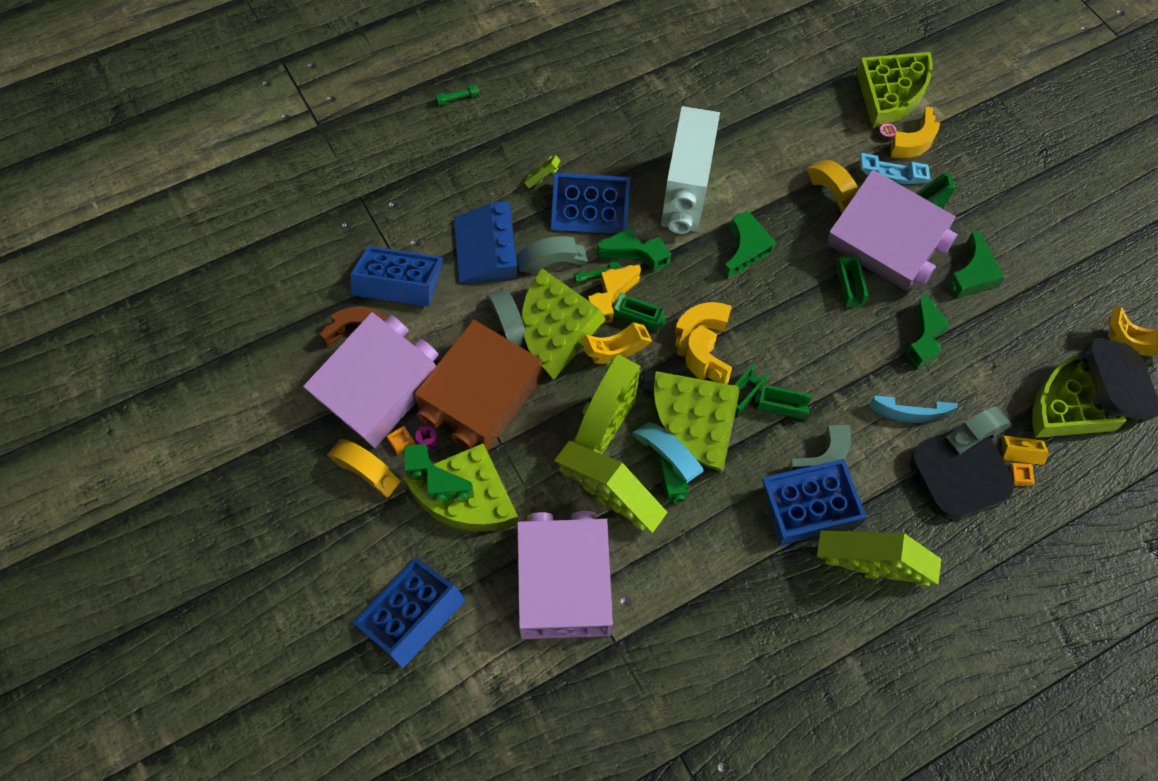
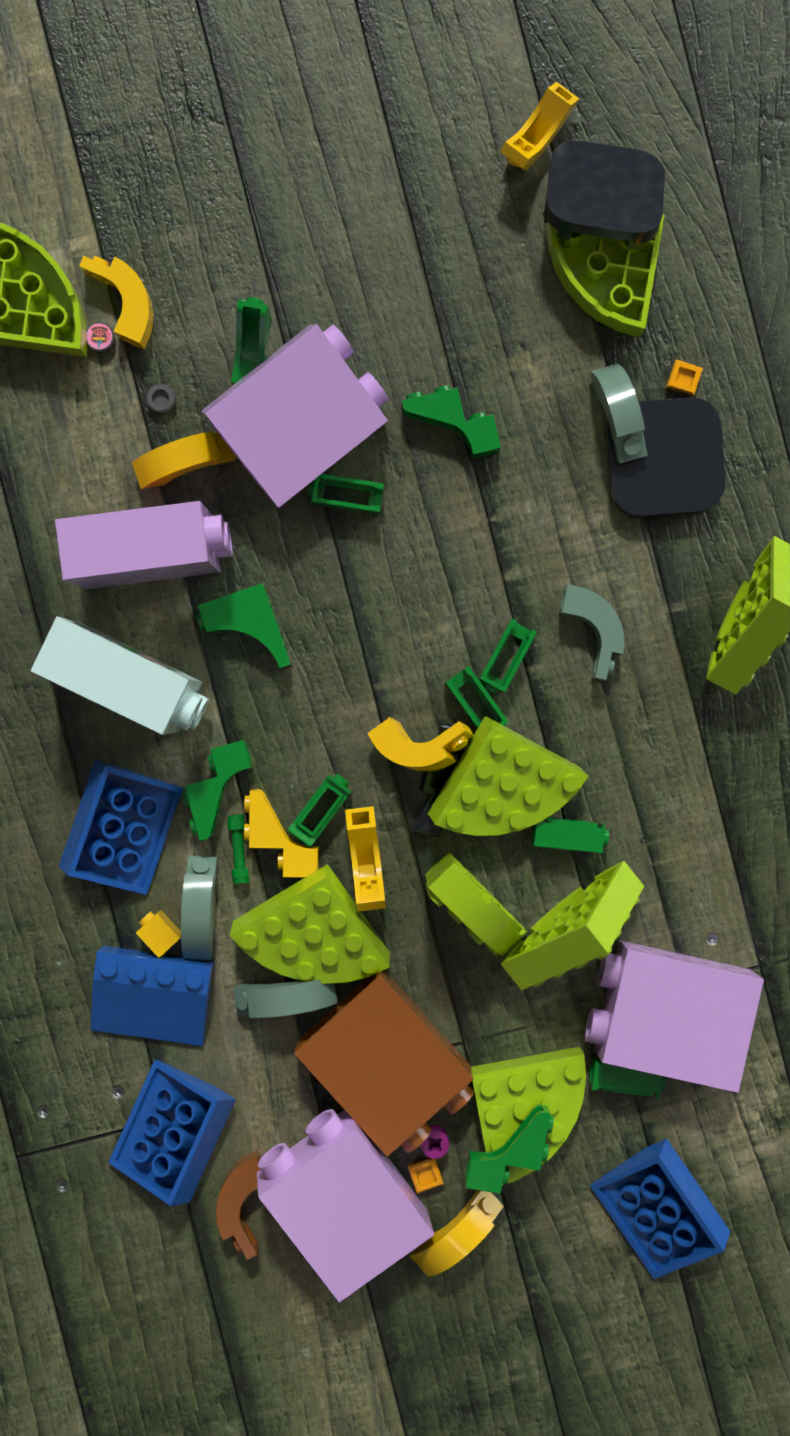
camera: 70 degrees left, 25 degrees up
lime hinge [524,155,560,188] -> none
medium azure slope [632,422,703,483] -> none
yellow arch [674,302,732,357] -> none
blue slope [762,459,867,546] -> none
medium azure slope [859,153,931,184] -> none
medium azure slope [869,396,958,423] -> none
green arch [948,230,1005,299] -> none
yellow slope [1001,436,1049,465] -> none
none -> lavender brick [55,501,233,589]
none -> yellow brick [136,910,181,958]
none -> green window [588,1056,667,1099]

